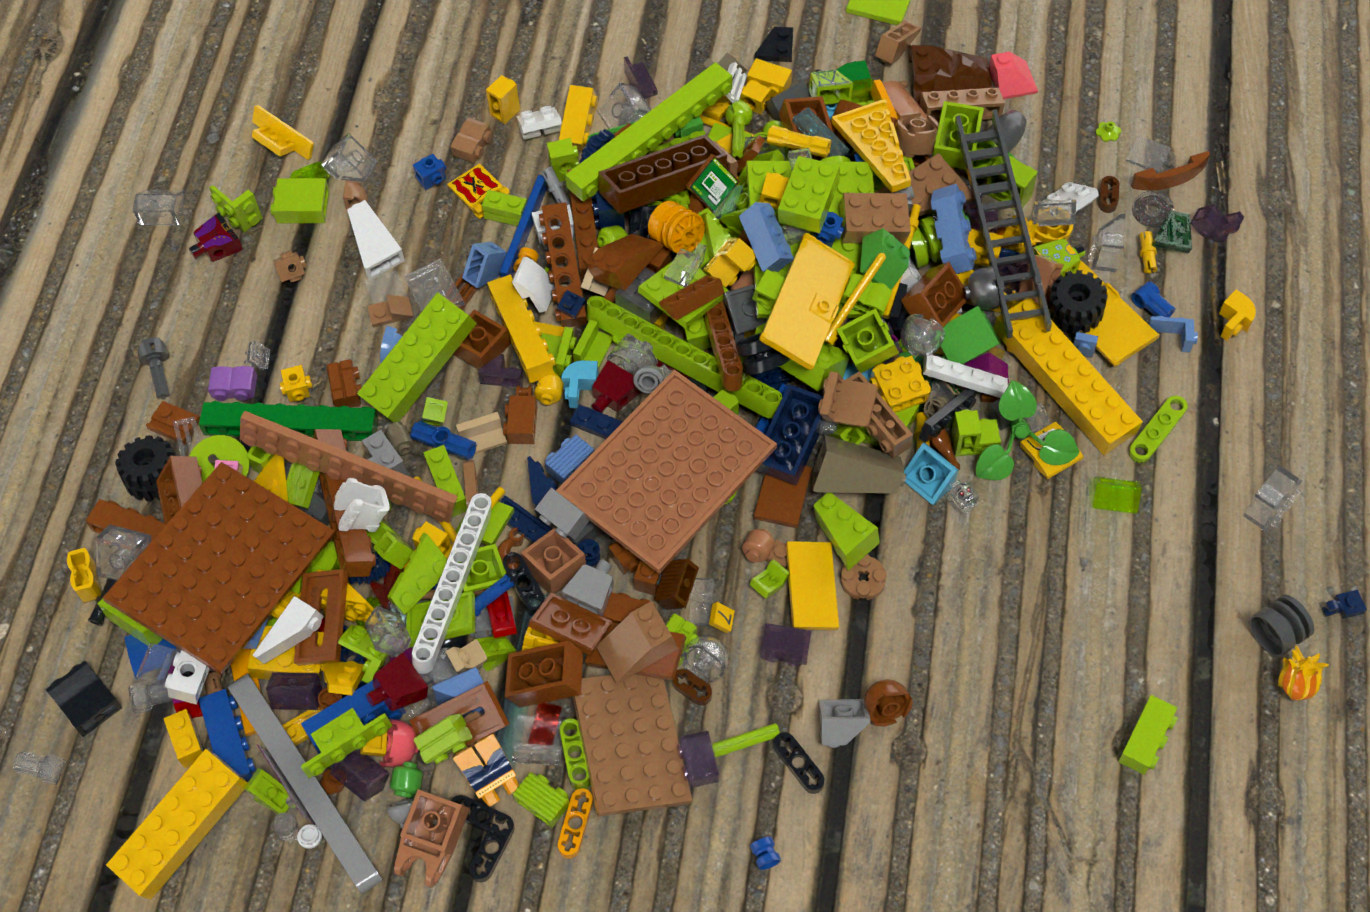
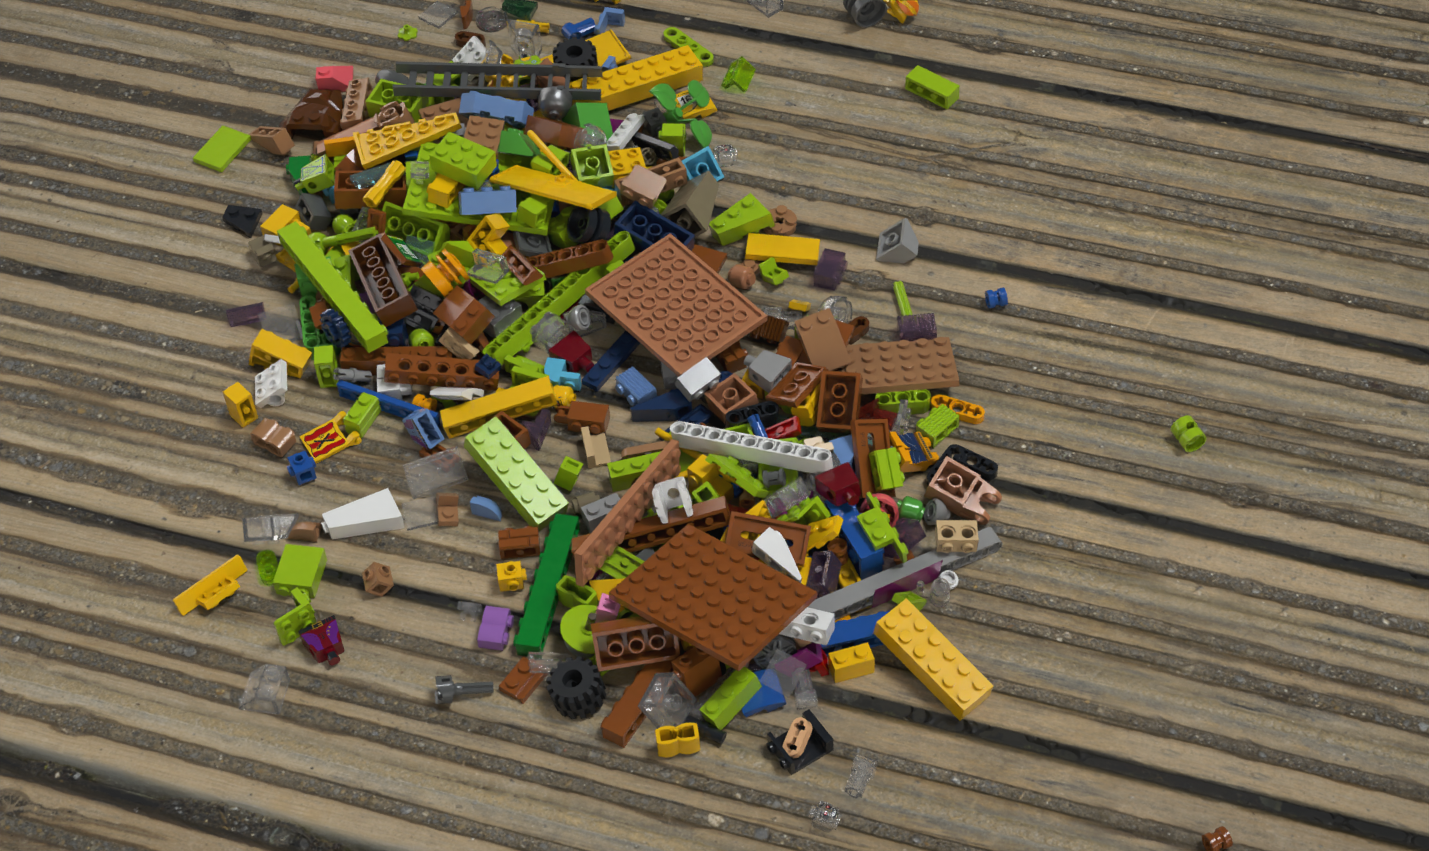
camera: 80 degrees left, 10 degrees down
blue piece [410,421,477,460] -> none
dark orange brick [633,559,663,596] -> none
black beam [774,732,825,794] -> none
dark orange cylinder [864,679,913,727] -> none
none -> dark grey bush [762,468,786,488]
none -> light nougat beam [782,717,812,758]
none -> tan brick [935,520,979,553]

